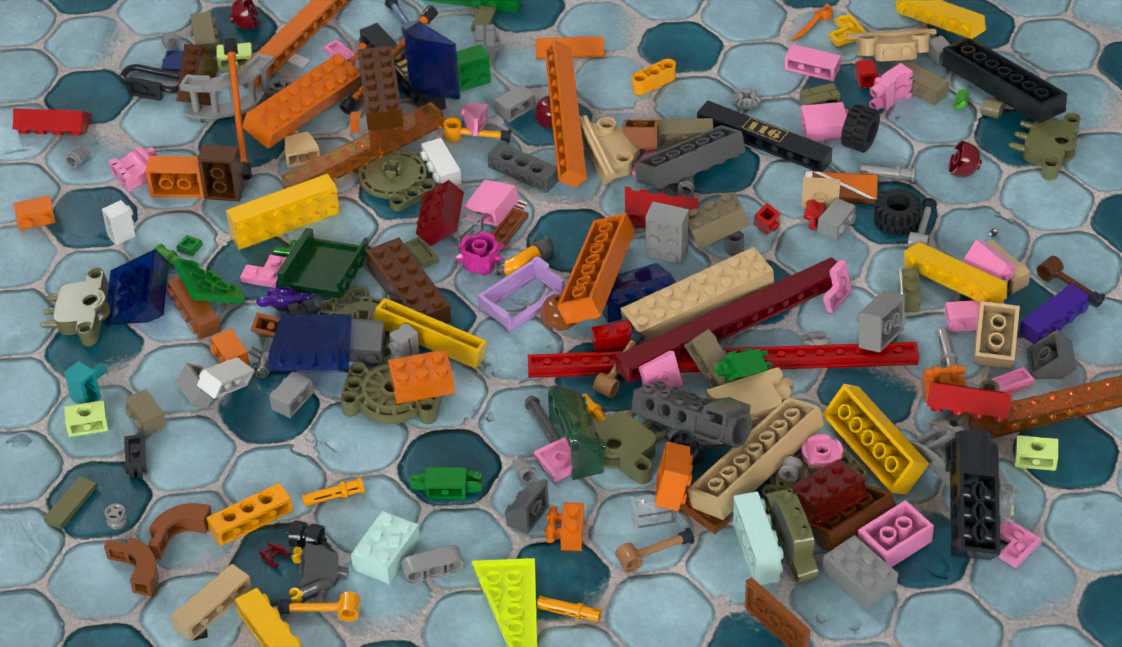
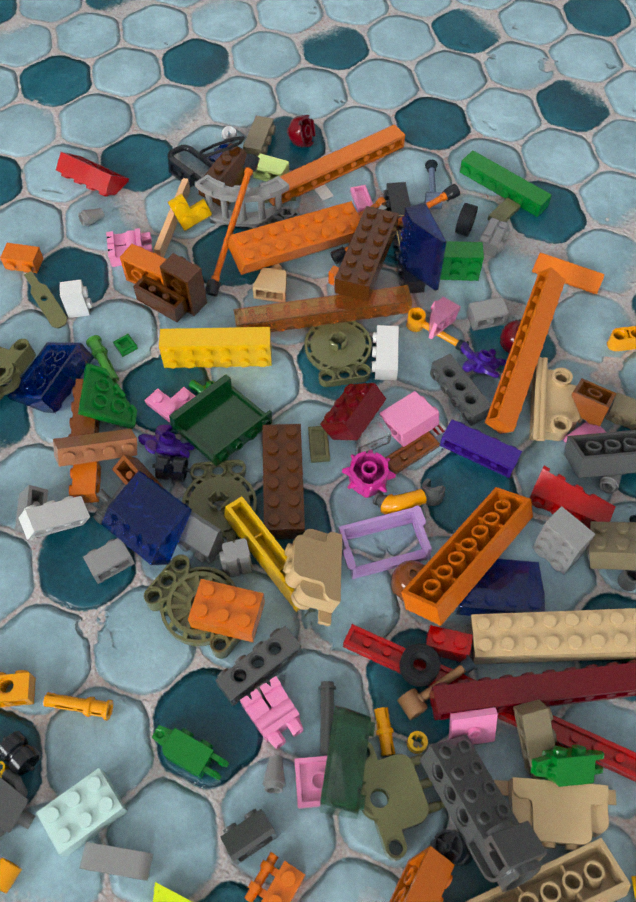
camera: 25 degrees right, 15 degrees up
none -> olive piece [24,271,67,328]
none -> nougat brick [53,429,137,467]
none -> reddish brown brick [133,275,188,322]
none -> light nougat tile [154,178,190,258]
none -> yellow plate [168,193,212,231]
none -> black piece [197,136,245,158]
none -> dark grey brick [215,626,302,706]
none -> bright pink hips [240,676,304,750]
none -> tan brick [283,529,342,626]
none -> black tyre [399,643,440,687]
none -> yellow bush [406,731,428,754]
none -> dark purple brick [440,419,522,478]
none -> black tyre [455,203,478,237]
none -> dark purple animal [461,342,507,378]

